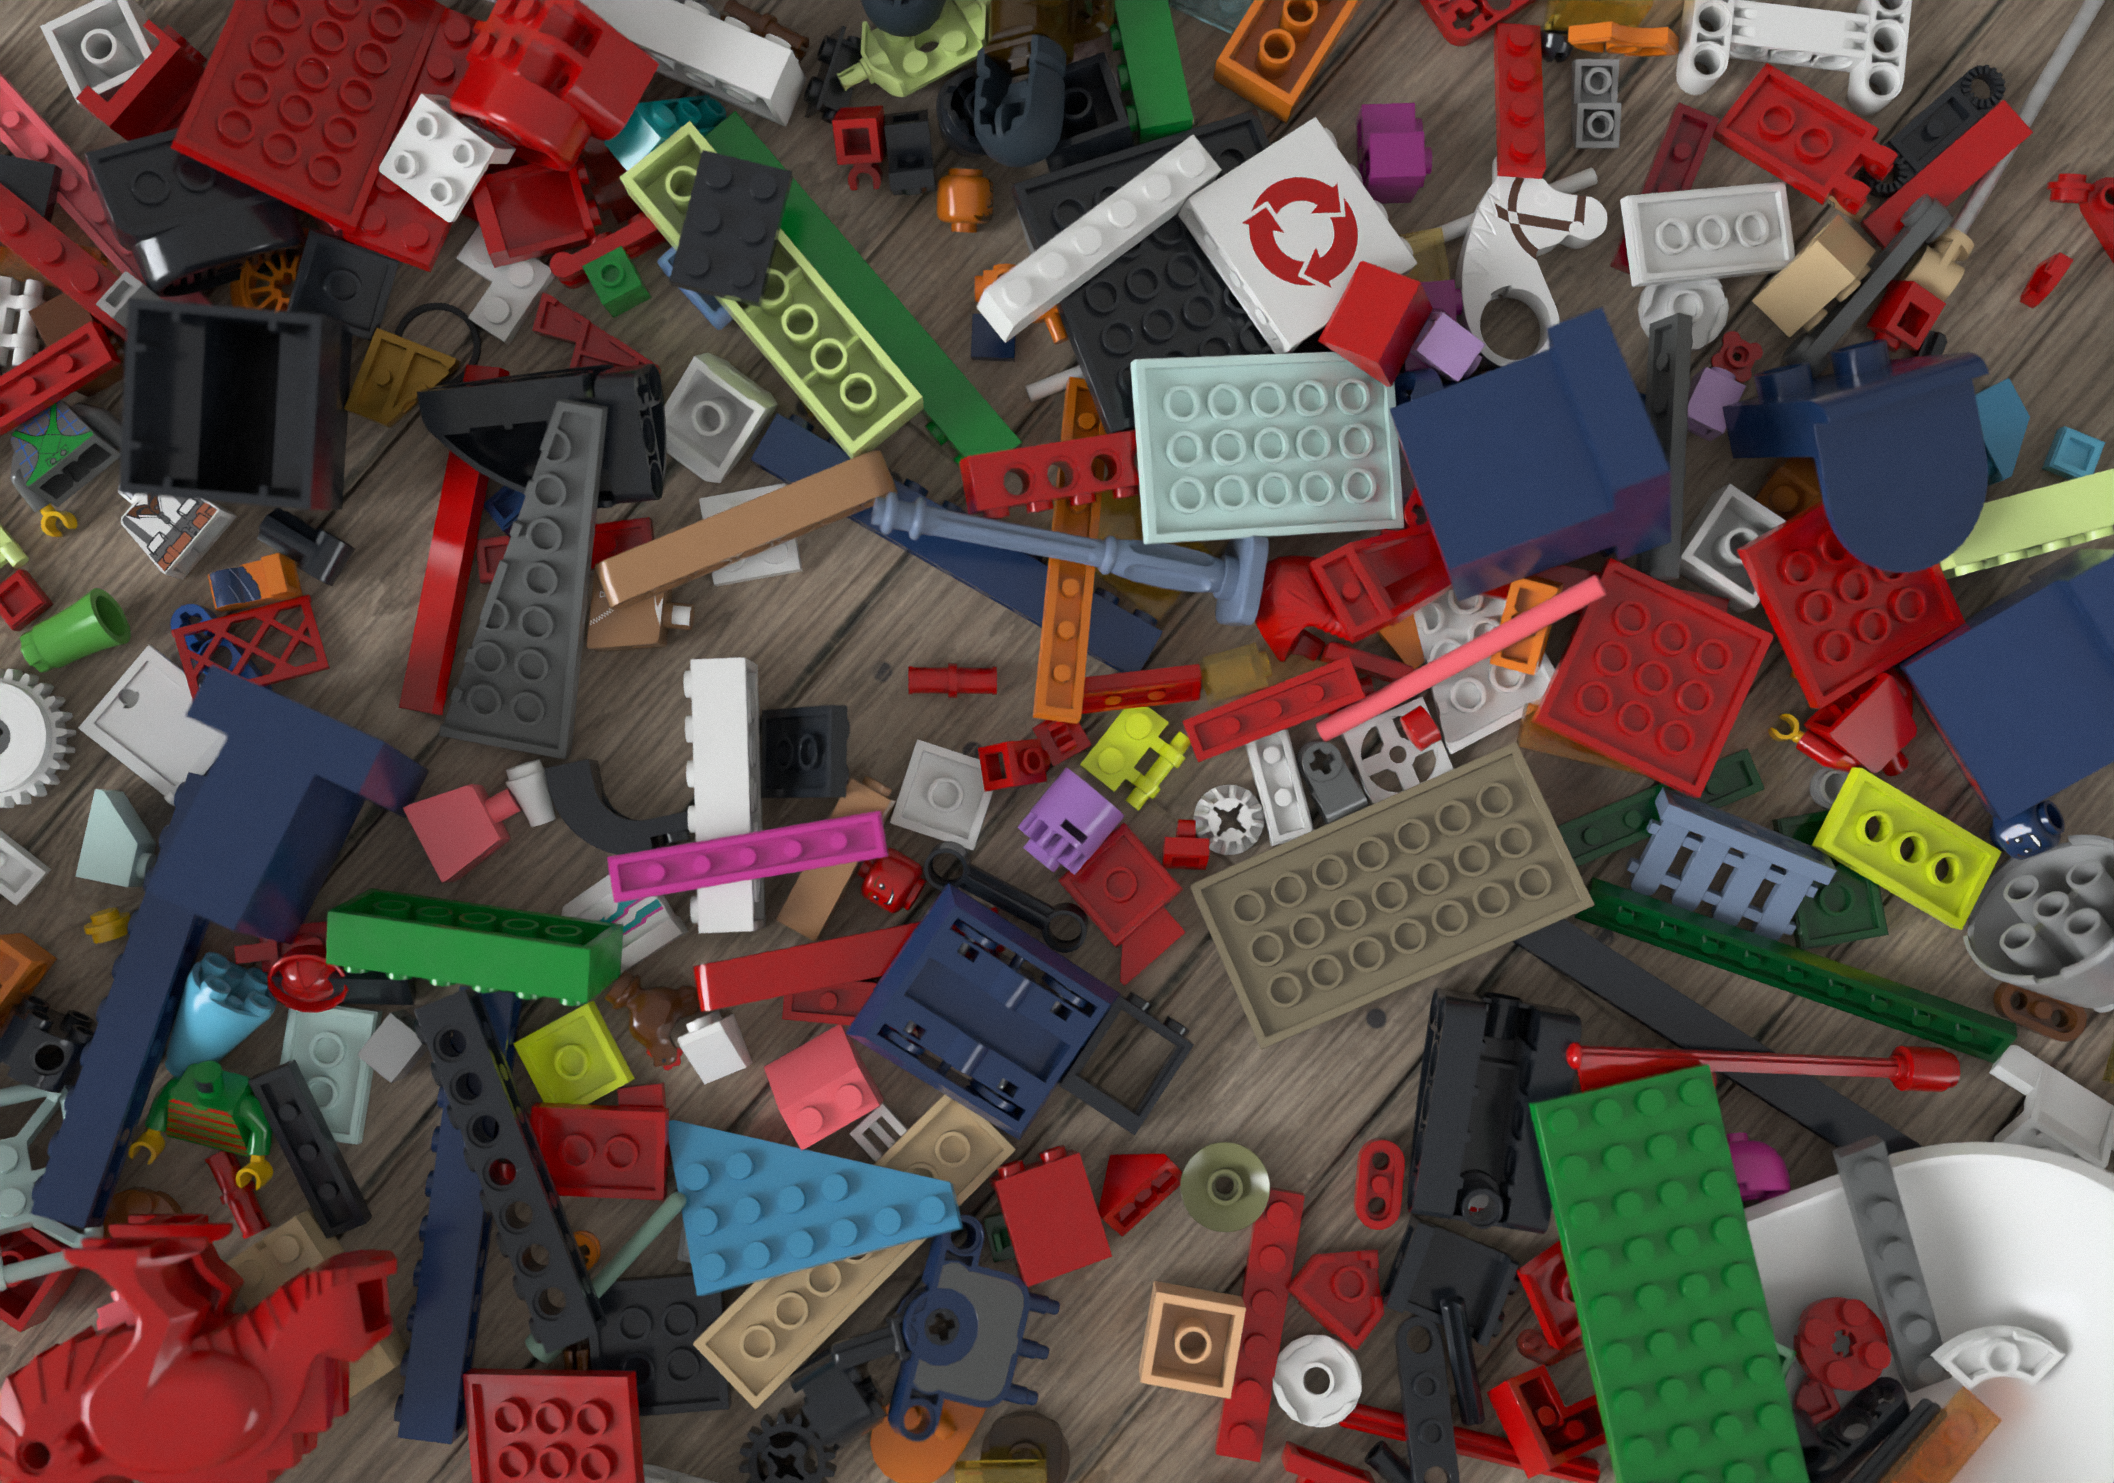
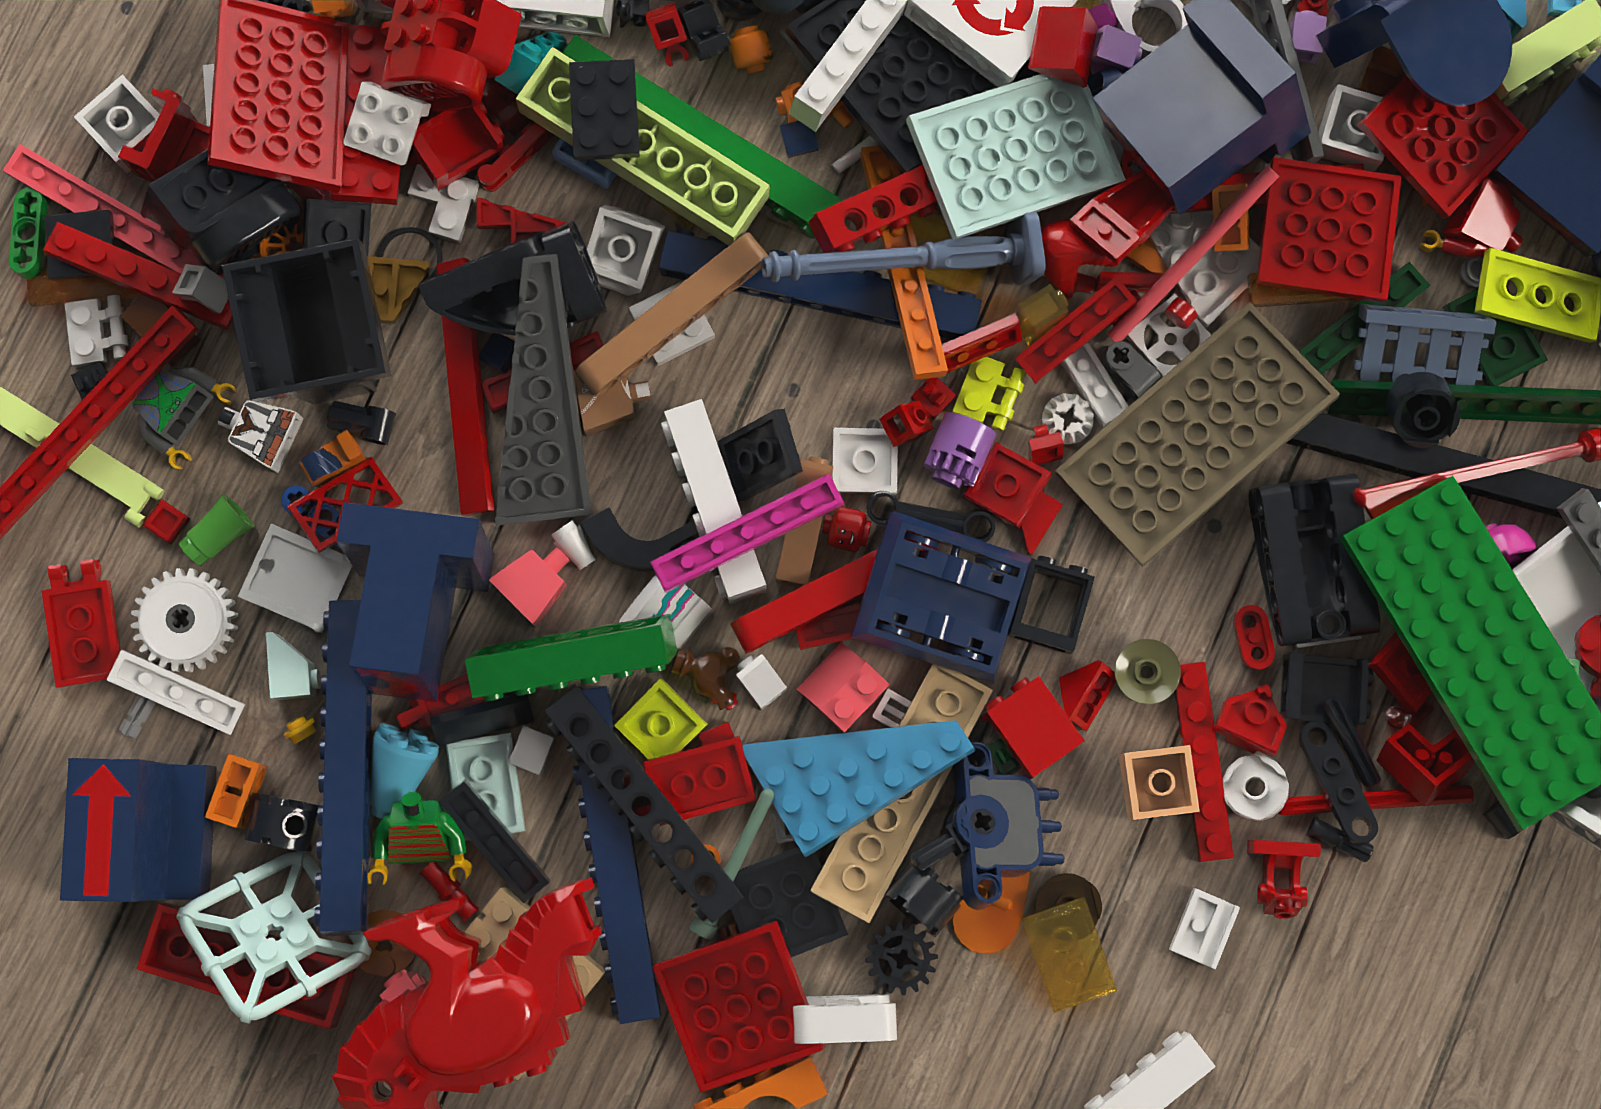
camera: 20 degrees left, 5 degrees down
red hat [267,945,349,1013] -> none
green brick [582,246,652,318] -> none
red pin [908,663,997,698] -> none
none -> black brick [1386,372,1460,448]

